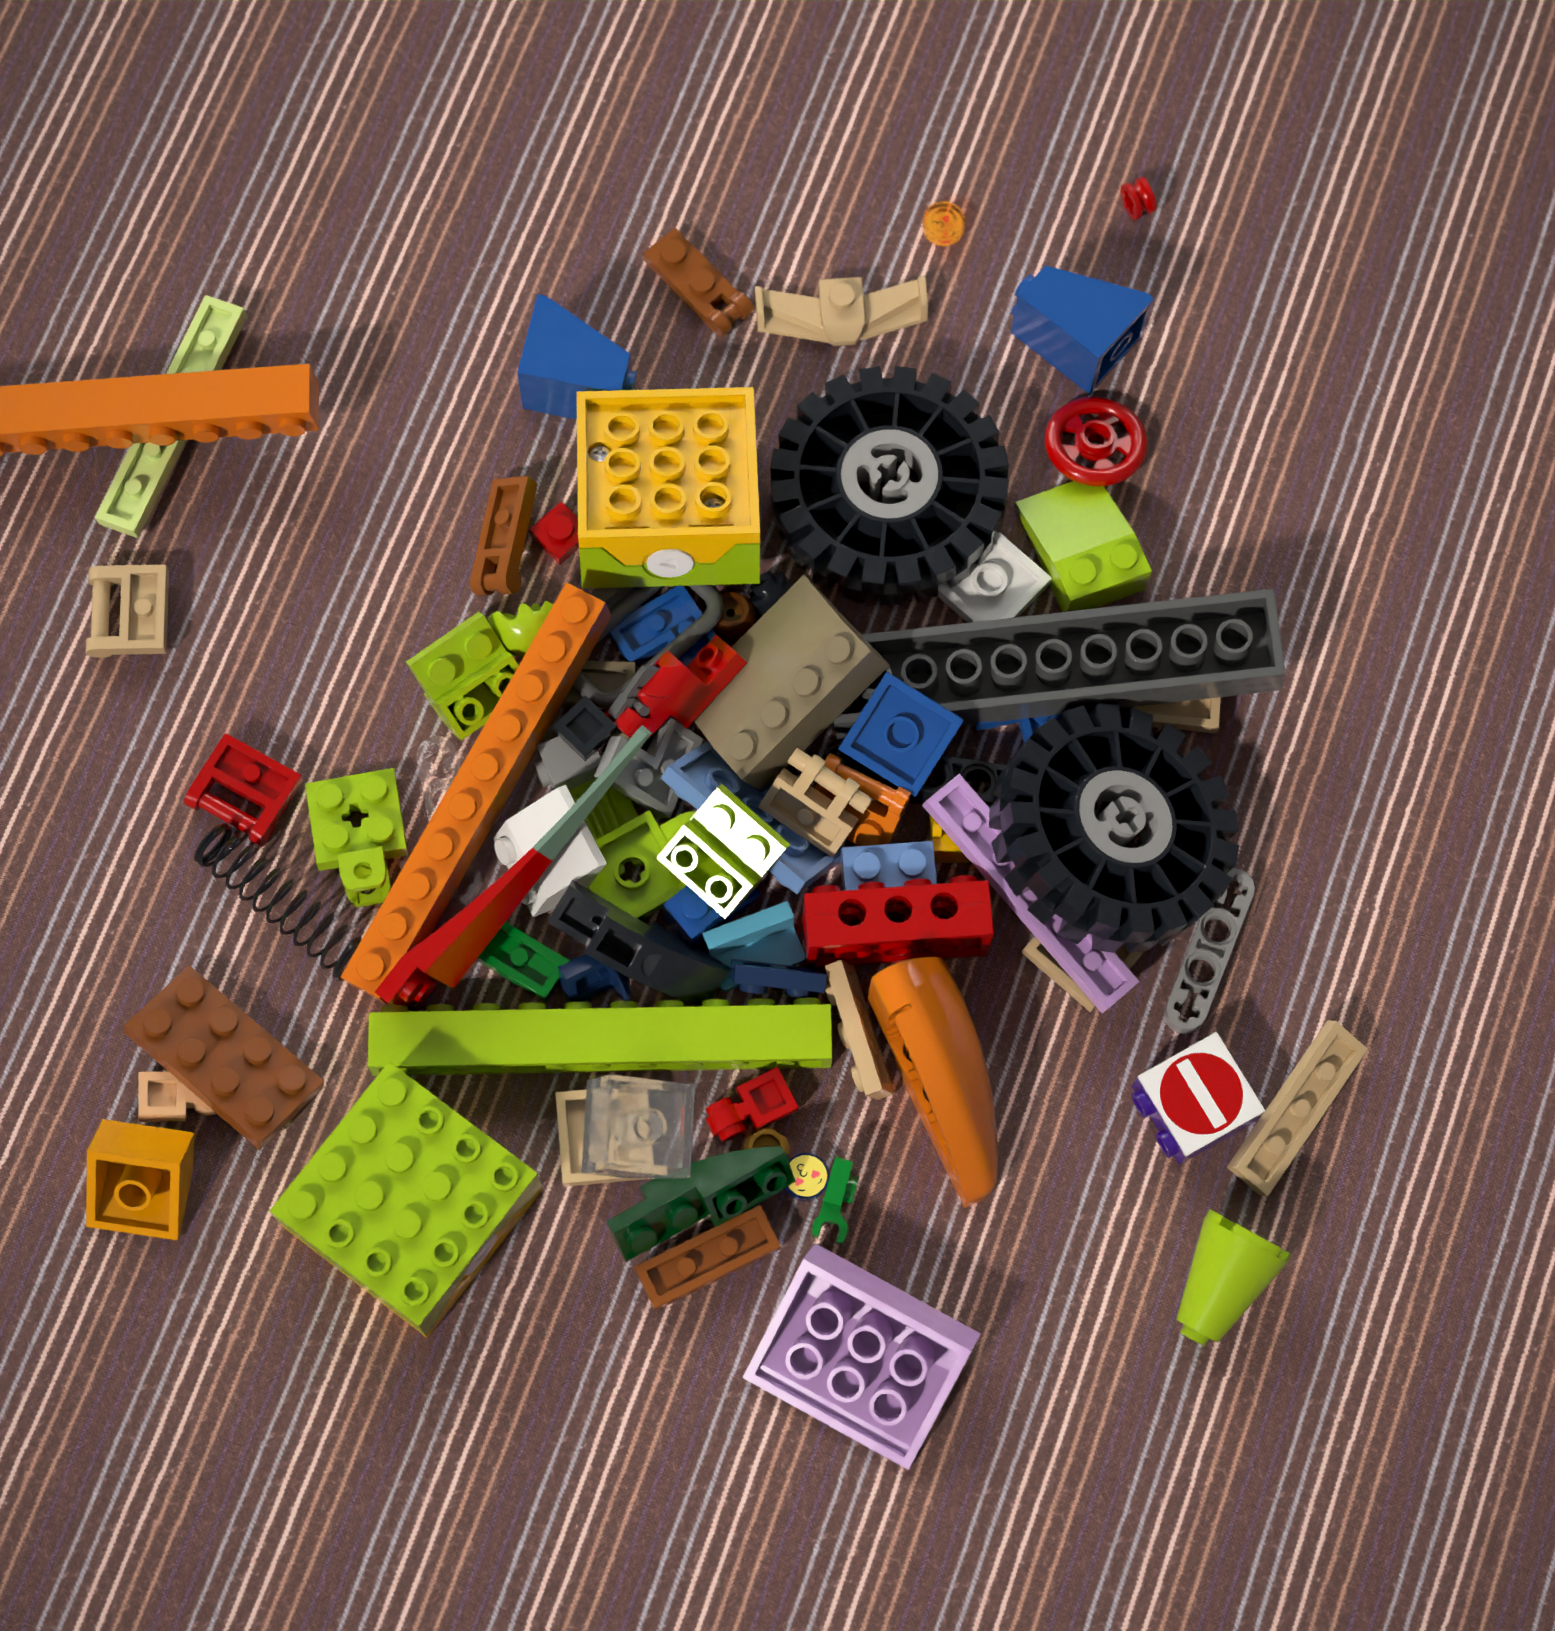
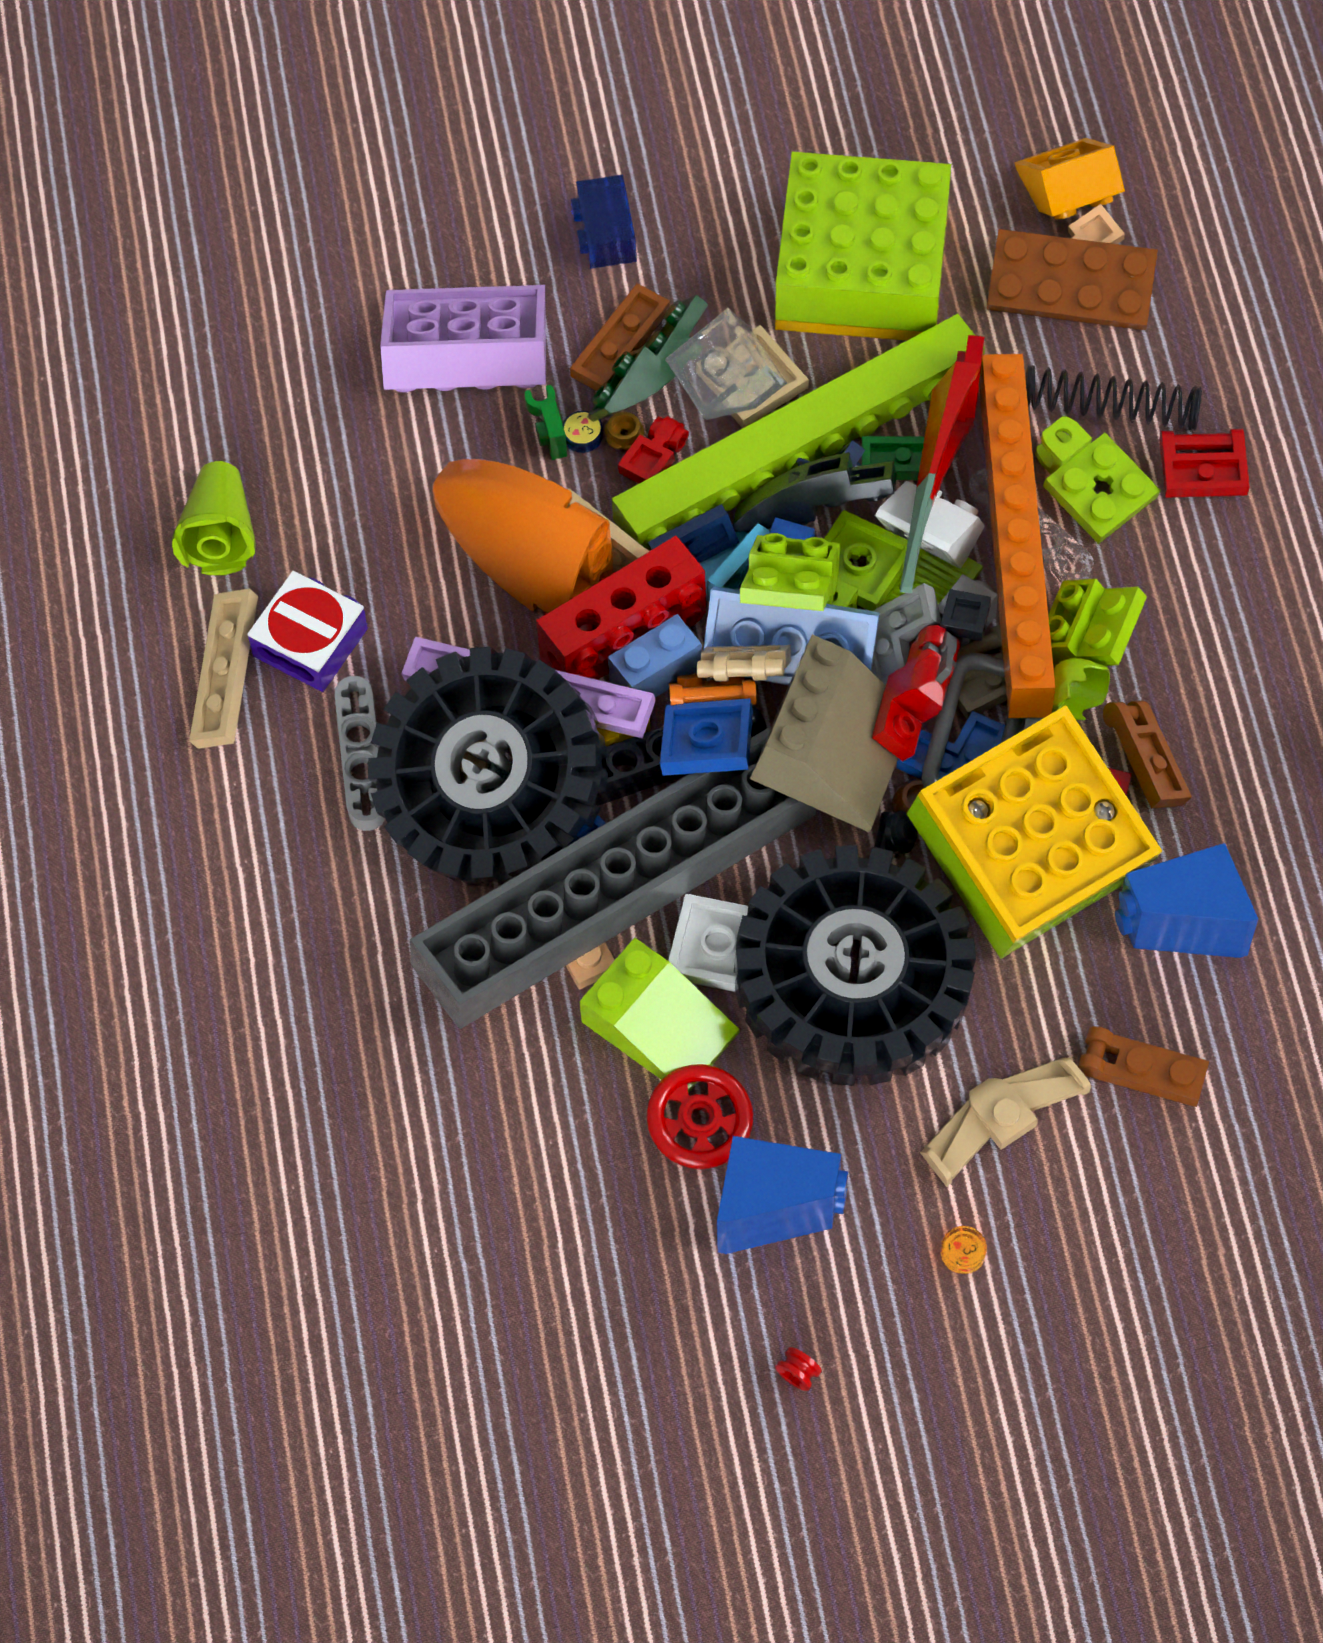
camera: 155 degrees right, 10 degrees down
none -> clear blue brick [570,174,637,269]

